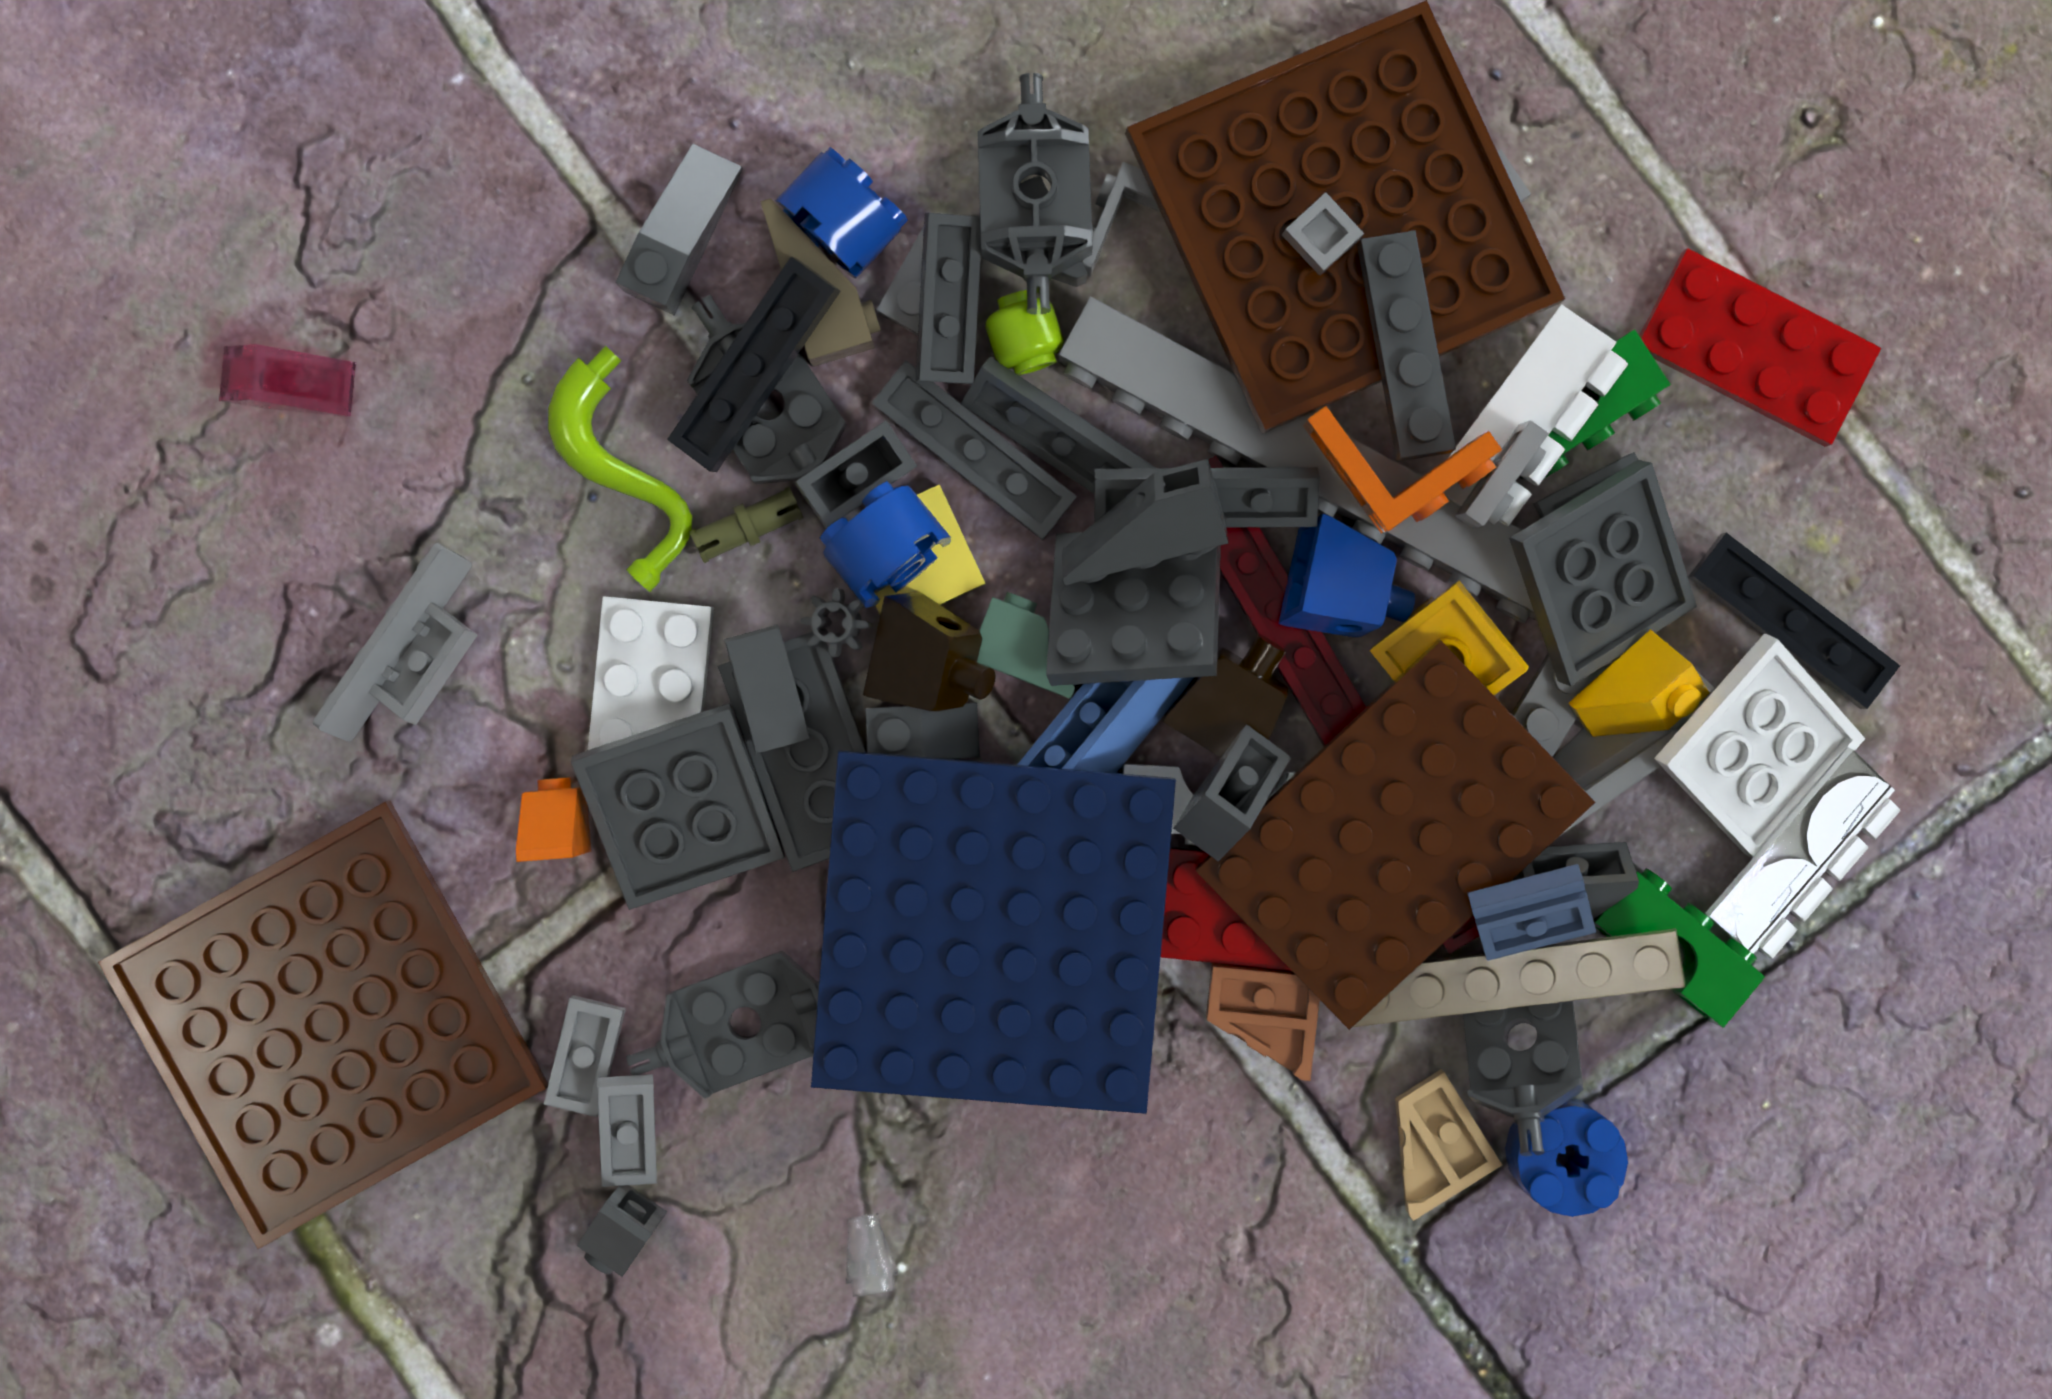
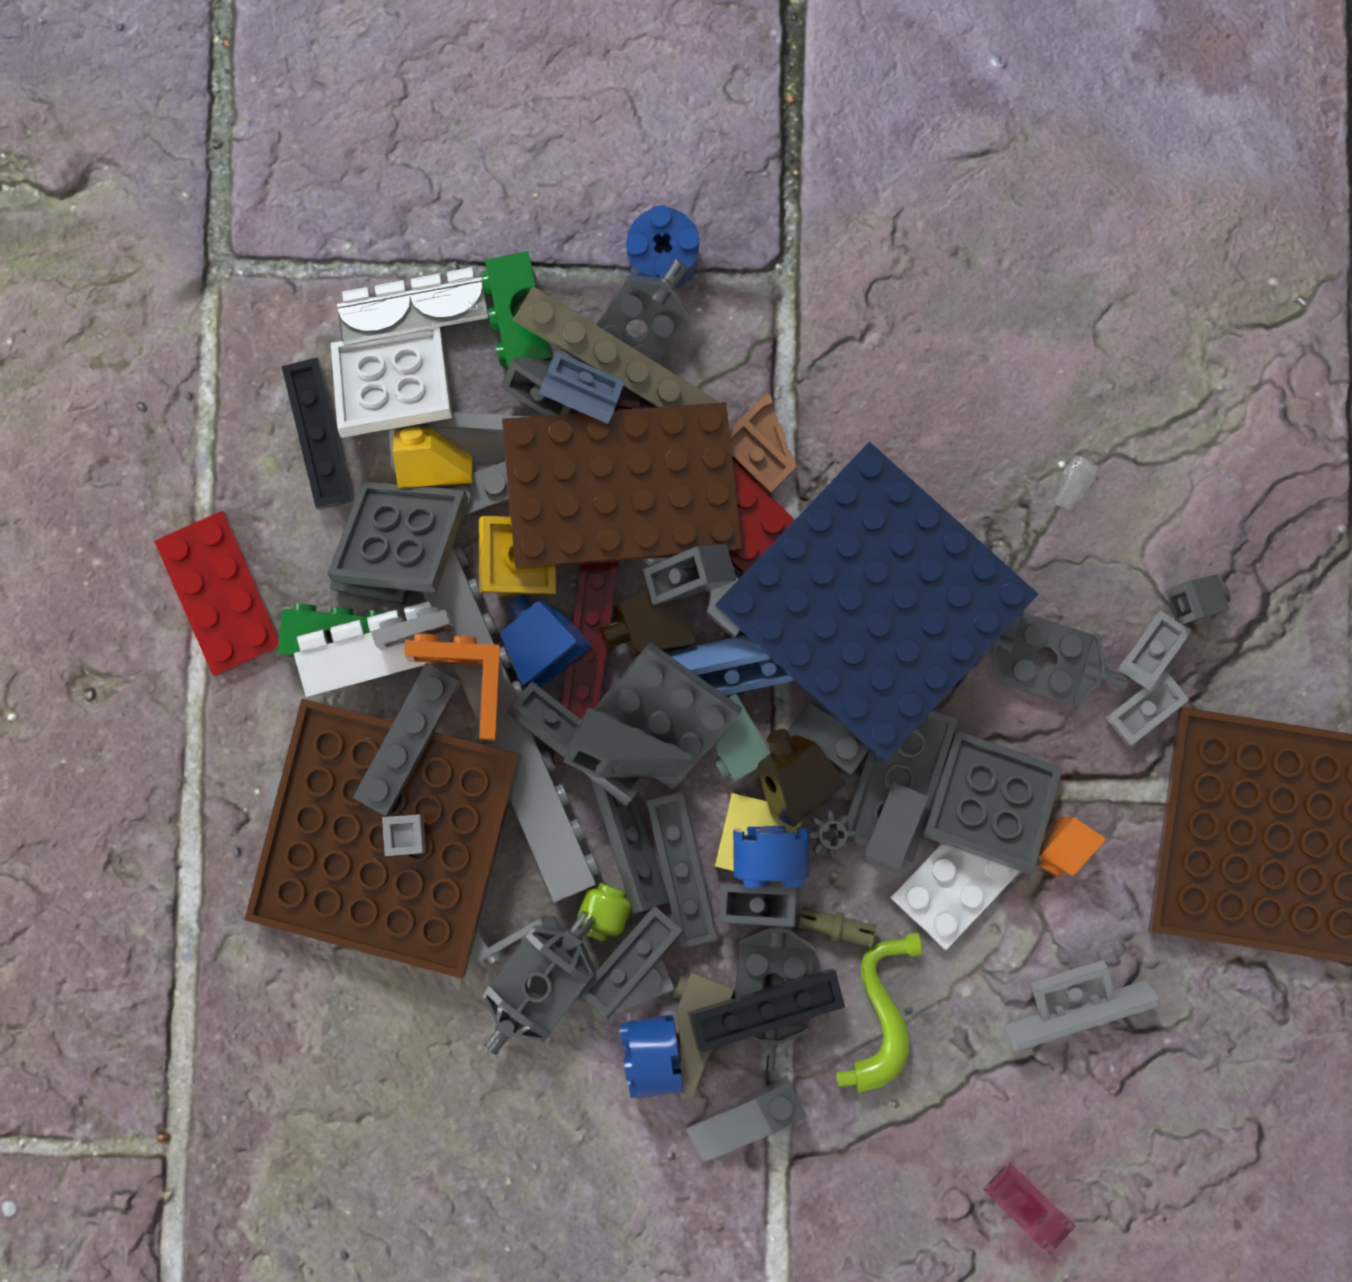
camera: 145 degrees left, 5 degrees down
tan wing [1395,1069,1502,1221] -> none

